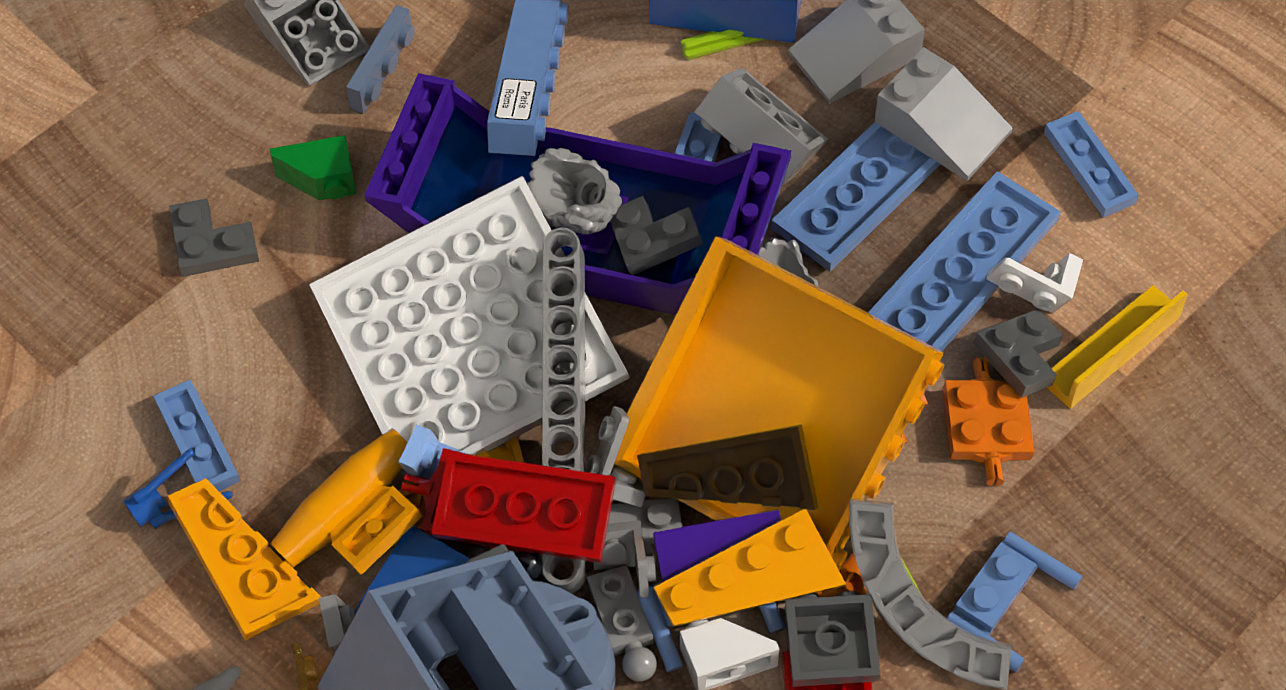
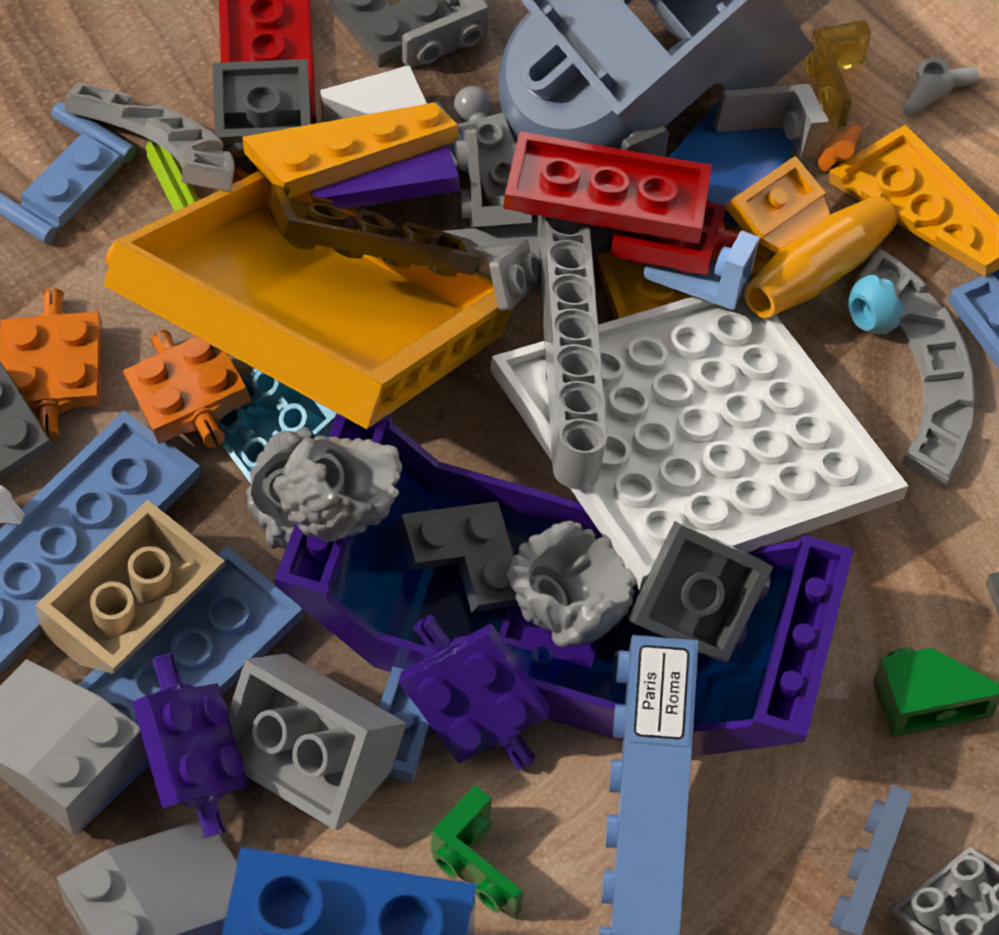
camera: 175 degrees right, 0 degrees up
none -> tan slope [35,499,225,674]
none -> dark purple plate [132,653,249,839]
none -> light grey hair [273,436,402,542]
none -> dark purple plate [398,615,551,770]
none -> green bracket [431,785,524,919]
none -> dark grey plate [628,521,773,664]
none -> orange animal [817,124,862,172]
none -> medium azure plate [848,275,904,334]
none -> light grey tile [853,248,976,489]

